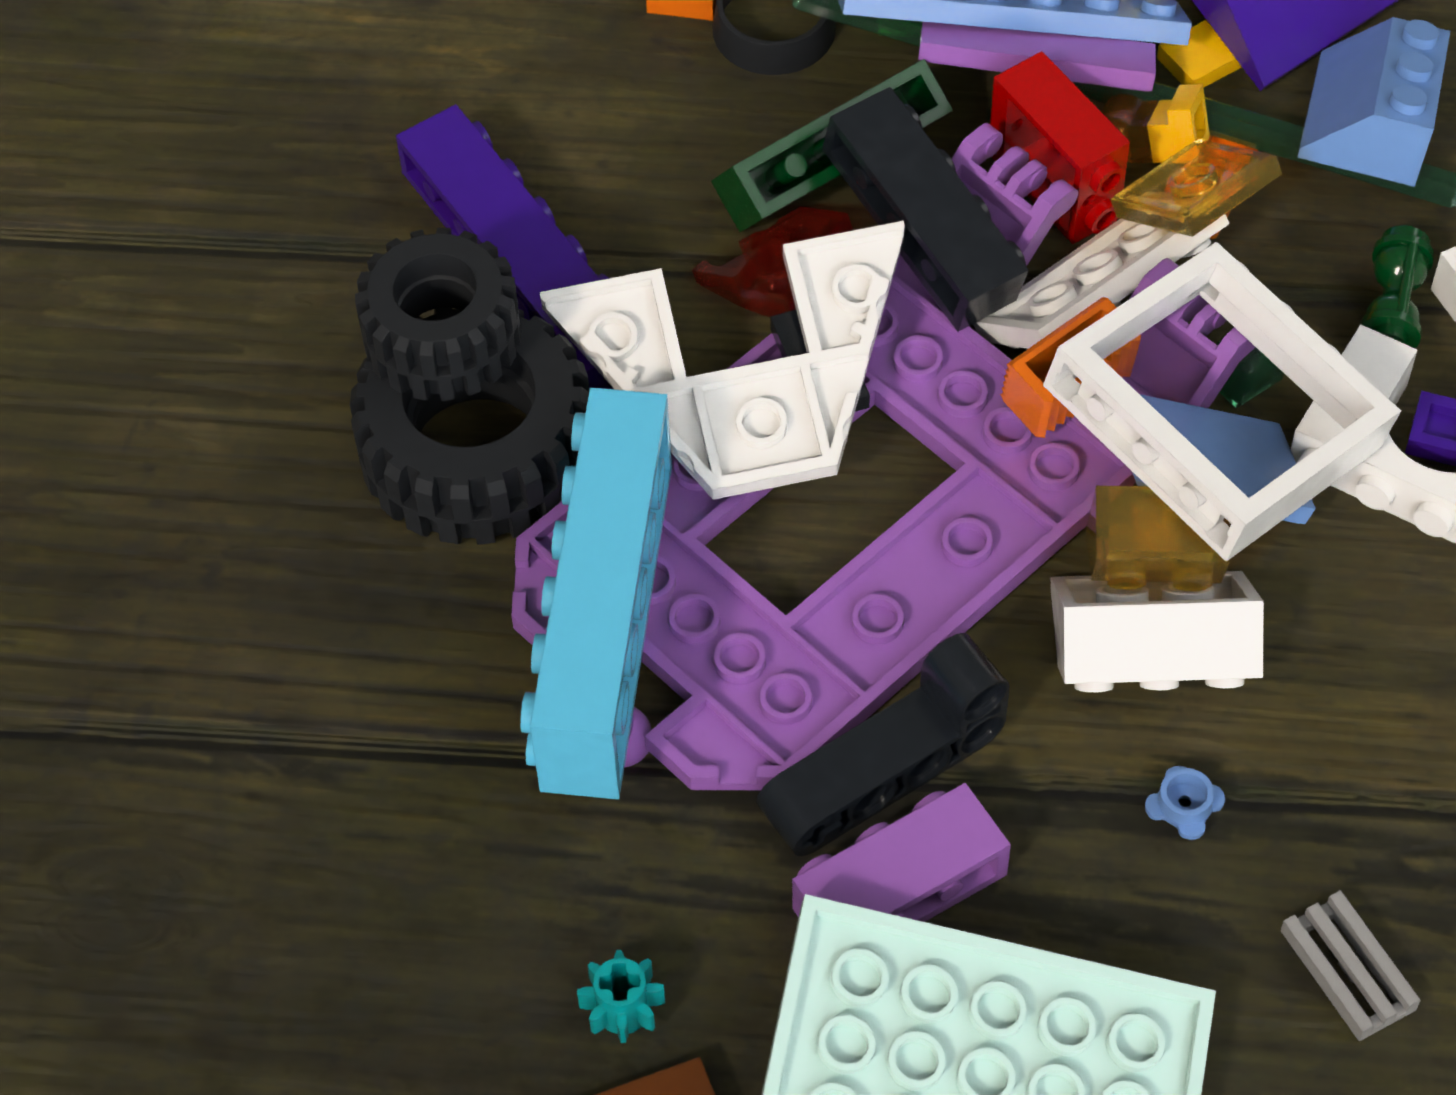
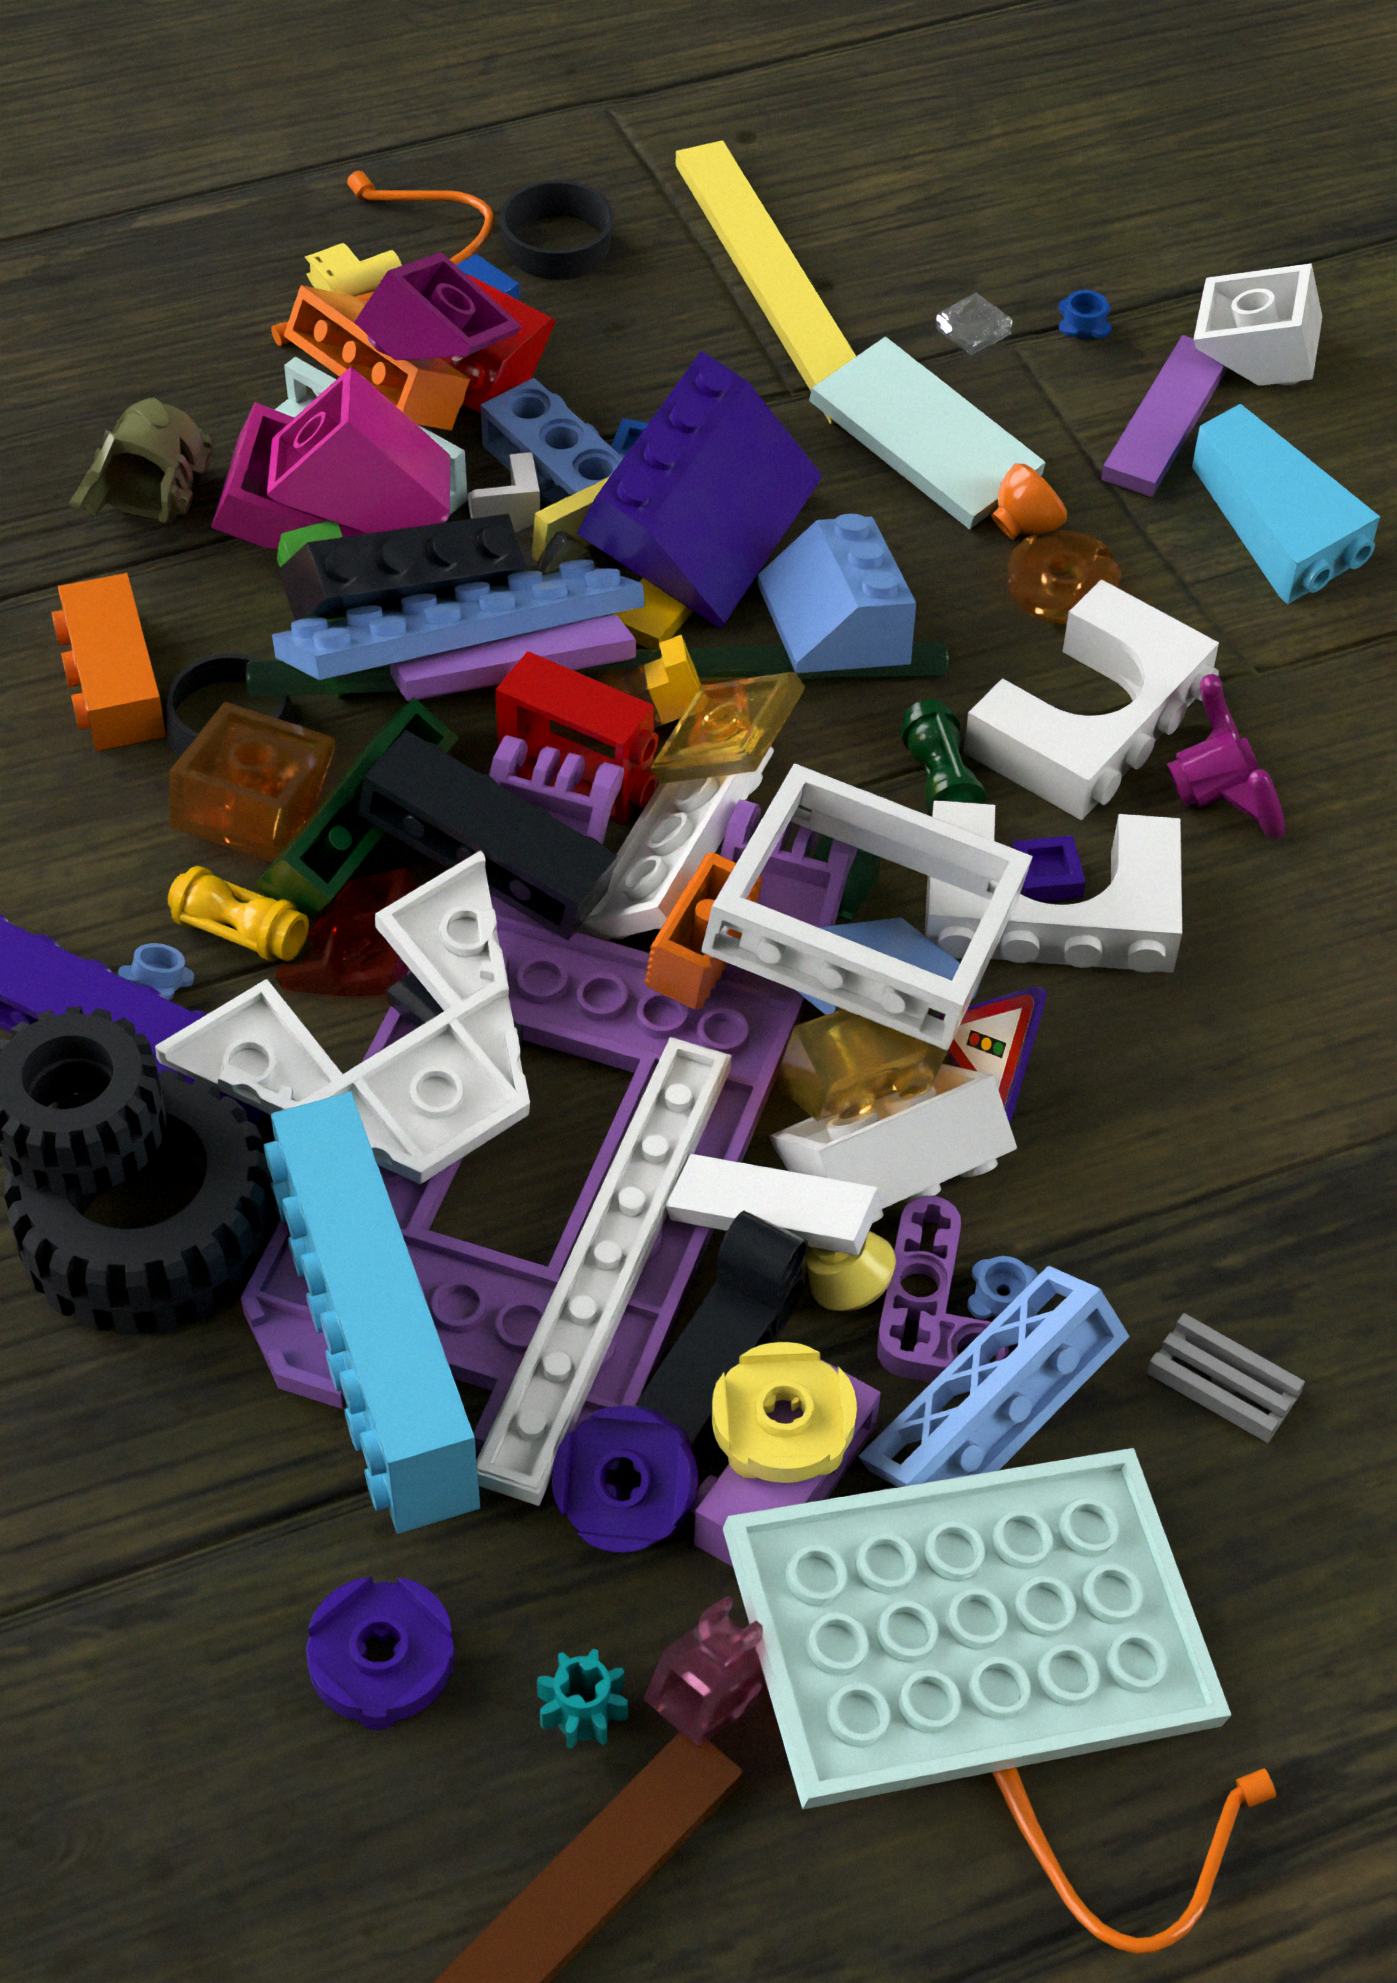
camera: 30 degrees left, 5 degrees down
none -> medium blue plate [118,943,194,1000]
none -> yellow piece [168,866,309,962]
none -> clear orange slope [169,702,335,862]
none -> dark purple plate [306,1577,455,1730]
none -> white tile [476,1037,732,1506]
none -> dark purple plate [552,1405,698,1552]
none -> clear pink brick [644,1596,765,1747]
none -> white tile [665,1154,881,1255]
none -> light yellow plate [712,1342,857,1483]
none -> light yellow cone [806,1231,896,1311]
none -> light blue fence [858,1266,1130,1487]
none -> medium lavender beam [877,1196,1018,1383]
none -> piece [935,986,1047,1122]

